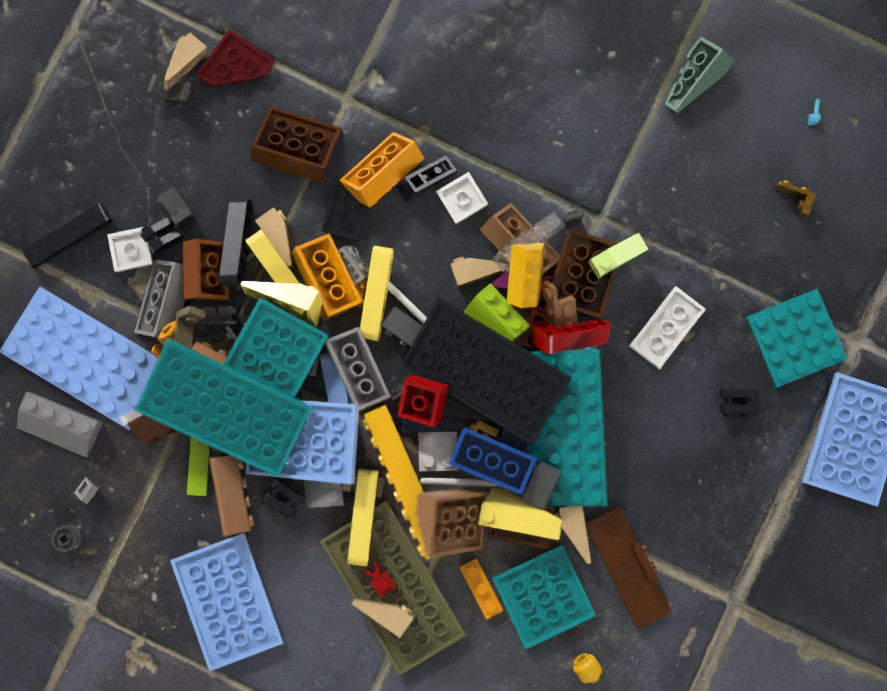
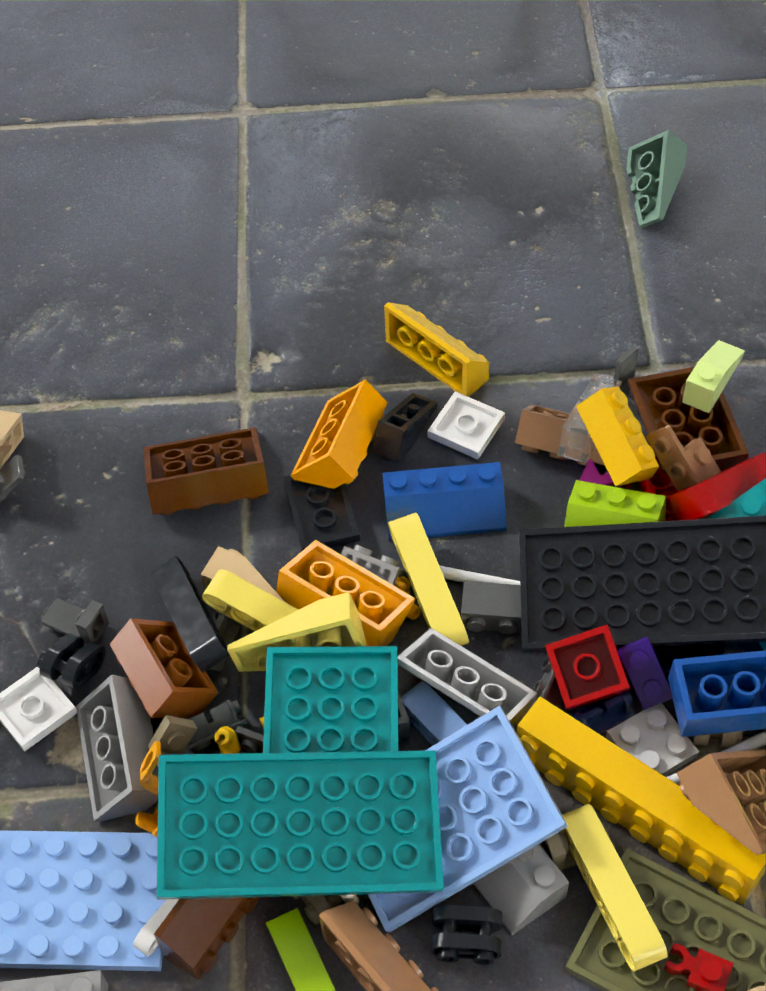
camera: 25 degrees left, 30 degrees down
dark red plate [196,29,276,87] -> none
tan slope [450,257,510,288] -> none
none -> yellow arm [215,726,241,754]
none -> blue slope [382,462,507,541]
none -> yellow slope [384,302,489,397]
none -> dark purple plate [618,636,673,710]

